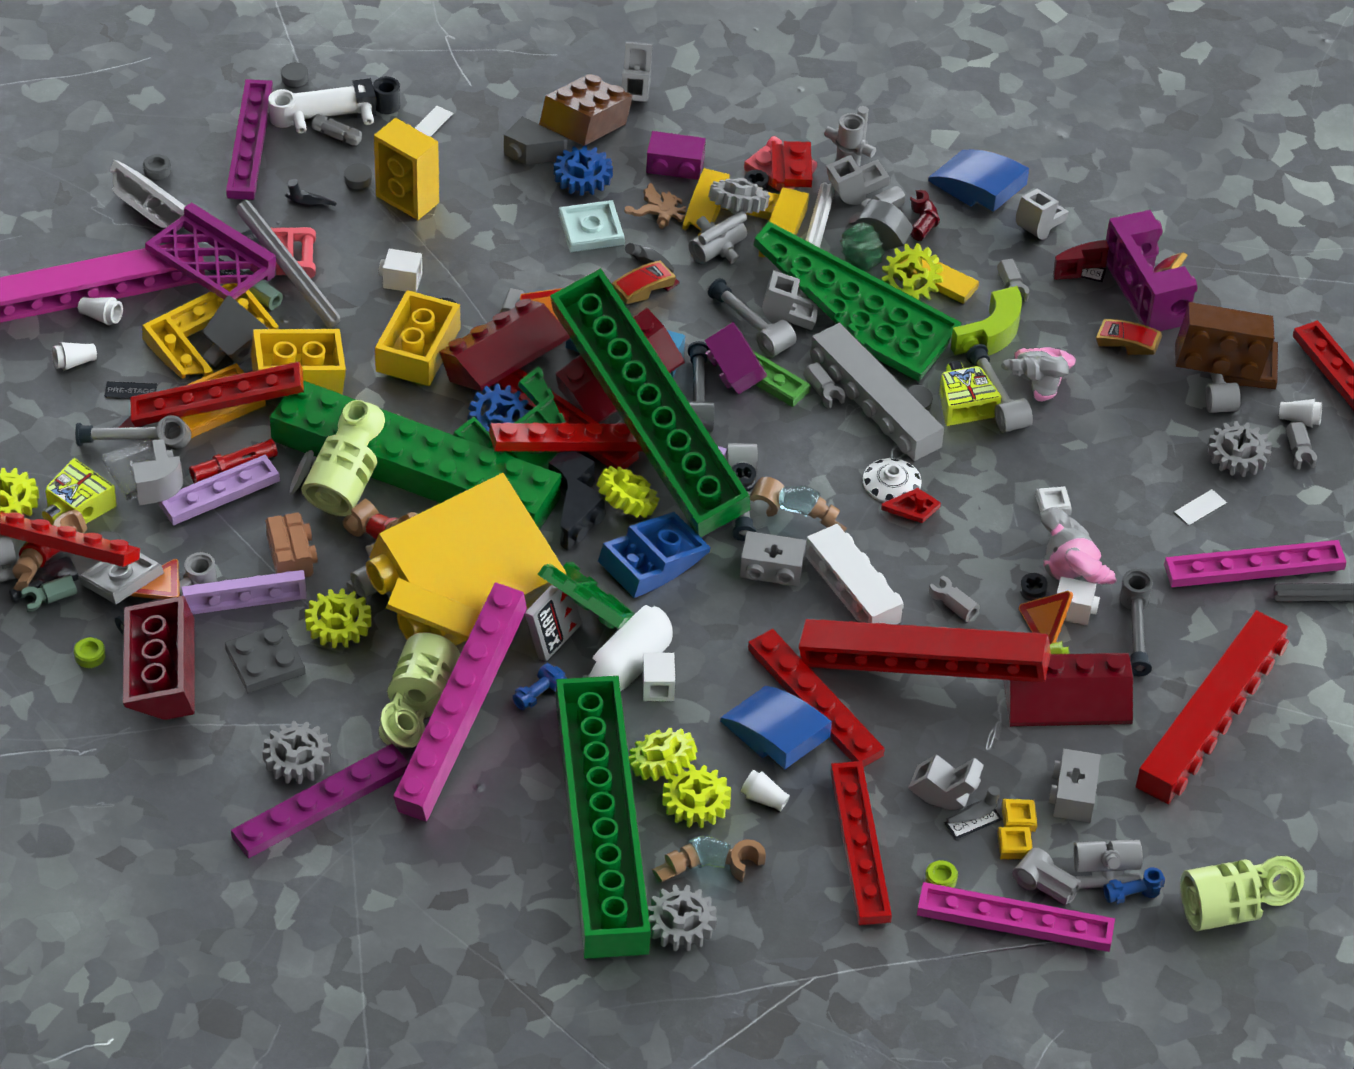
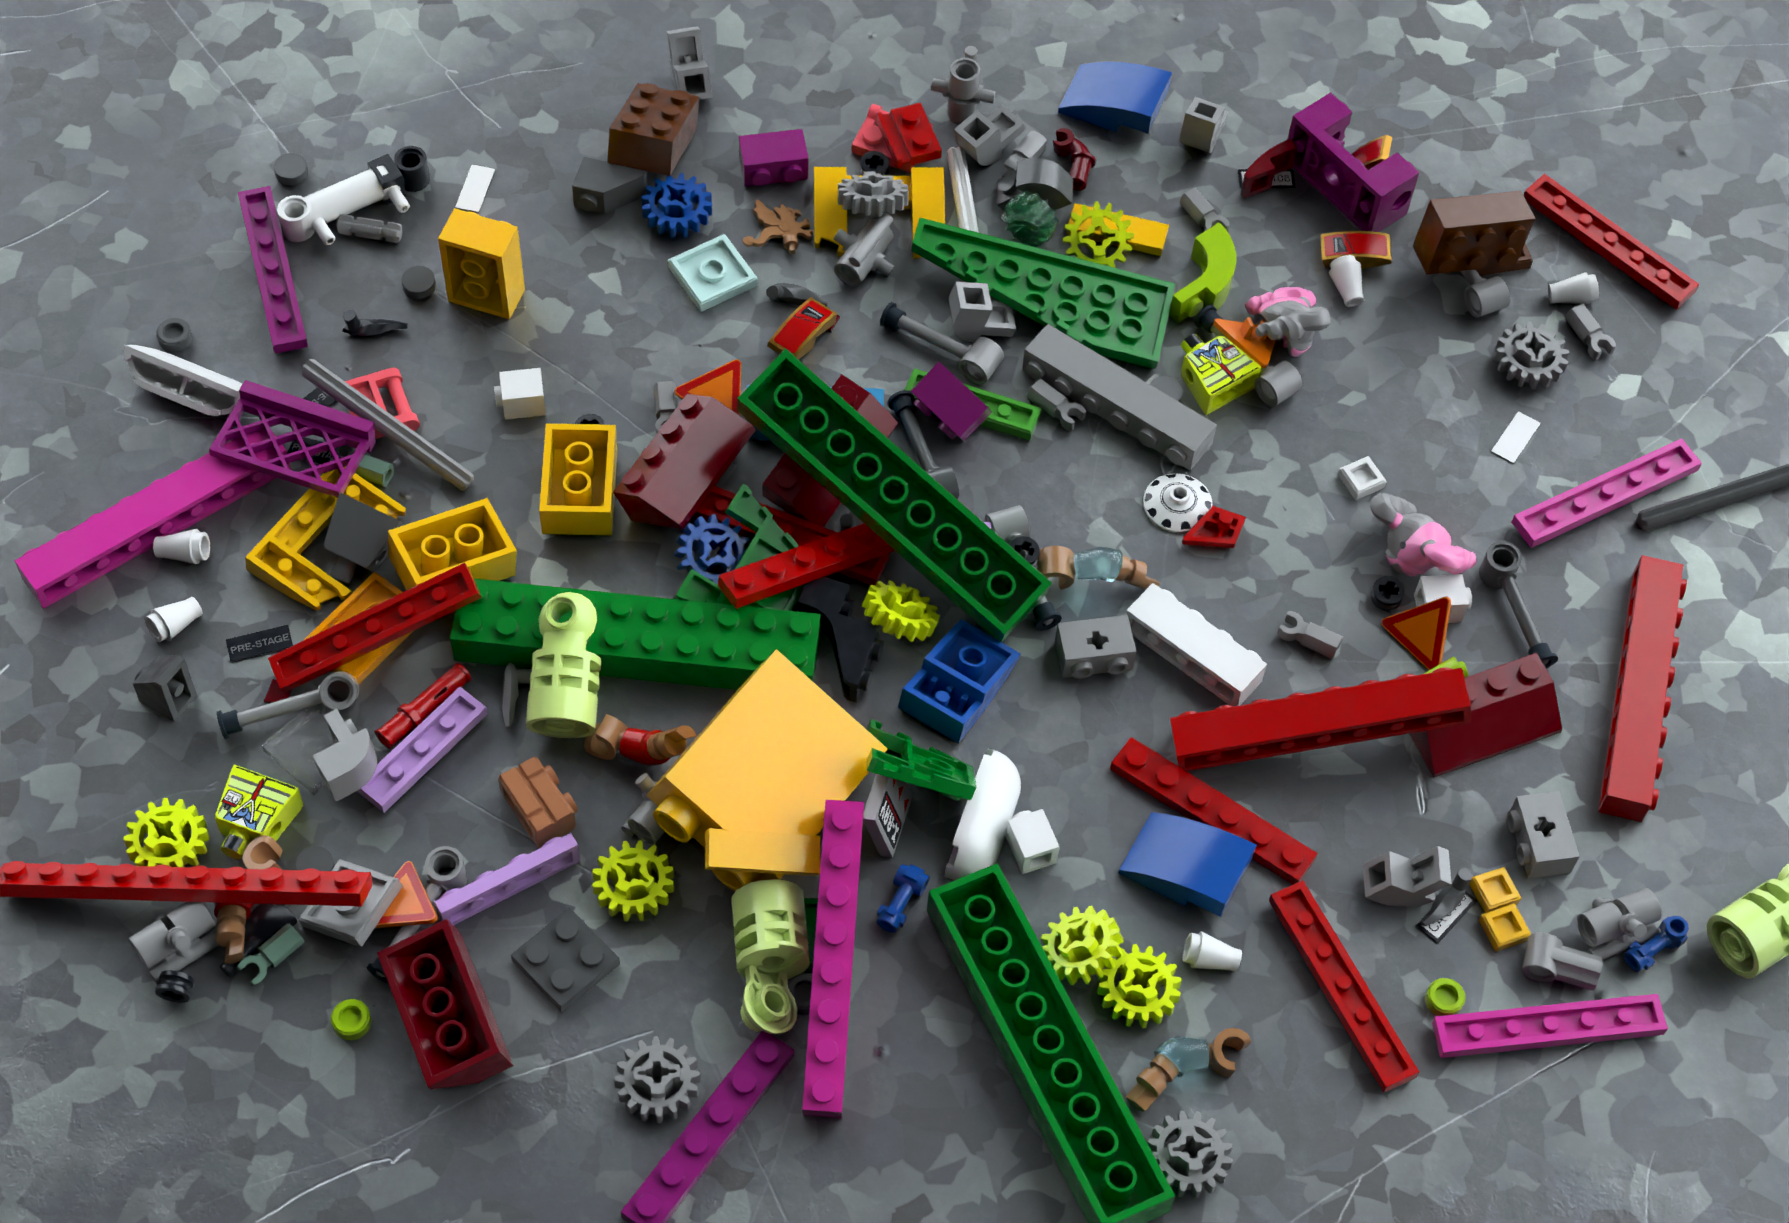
camera: 20 degrees left, 10 degrees up
none -> dark grey slope [133,655,197,722]
none -> orange piece [1213,317,1276,368]
none -> white cone [1329,255,1364,307]

